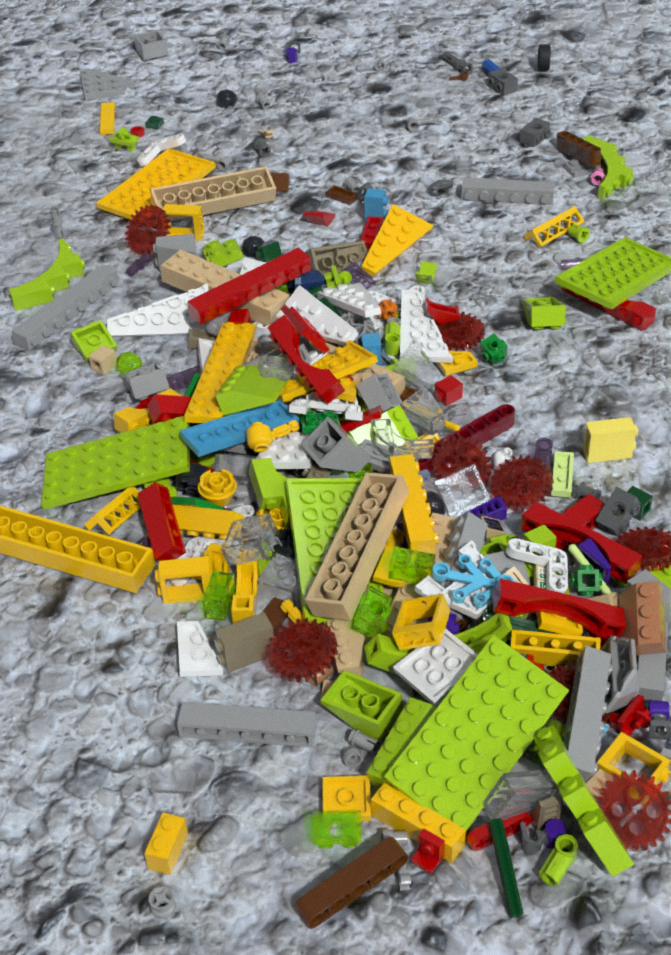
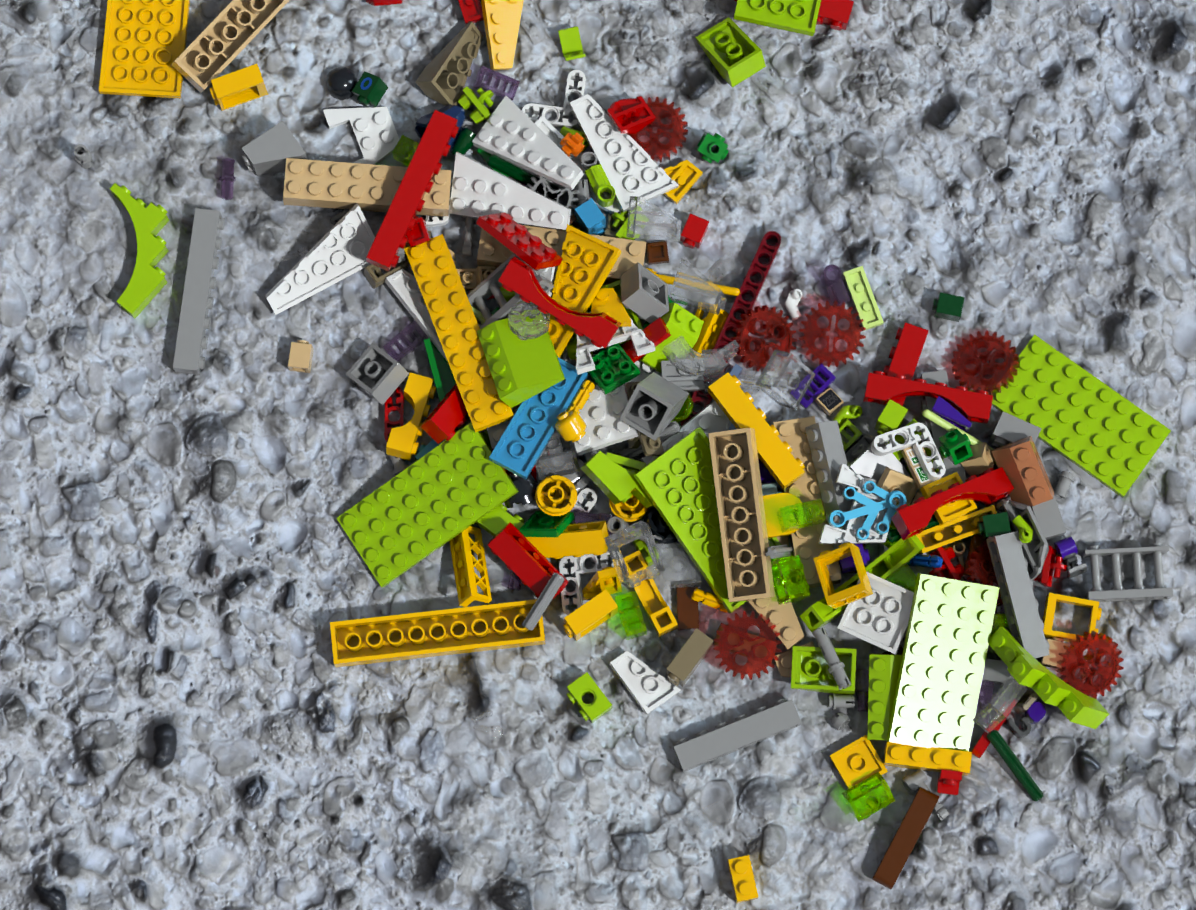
camera: 30 degrees left, 35 degrees up
lime plate [71,320,117,362] -> none
clear neon green hair [116,351,142,376] -> none
clear red gear [125,204,171,256] -> none
lime plate [202,238,244,267] -> none
black hair [425,491,446,516] -> none
lime piece [539,834,578,887] -> none
dark grey bush [575,482,601,499] -> none
light yellow brick [583,417,638,463] -> none
dark grey brick [595,487,641,537] -> none
none -> light grey axle [522,573,564,631]
none -> lime brick [566,672,612,723]
none -> light grey axle [765,545,793,559]
none -> light grey pin [812,627,851,690]
none -> dark green brick [977,512,1011,538]
none -> lime arm [1012,515,1033,543]

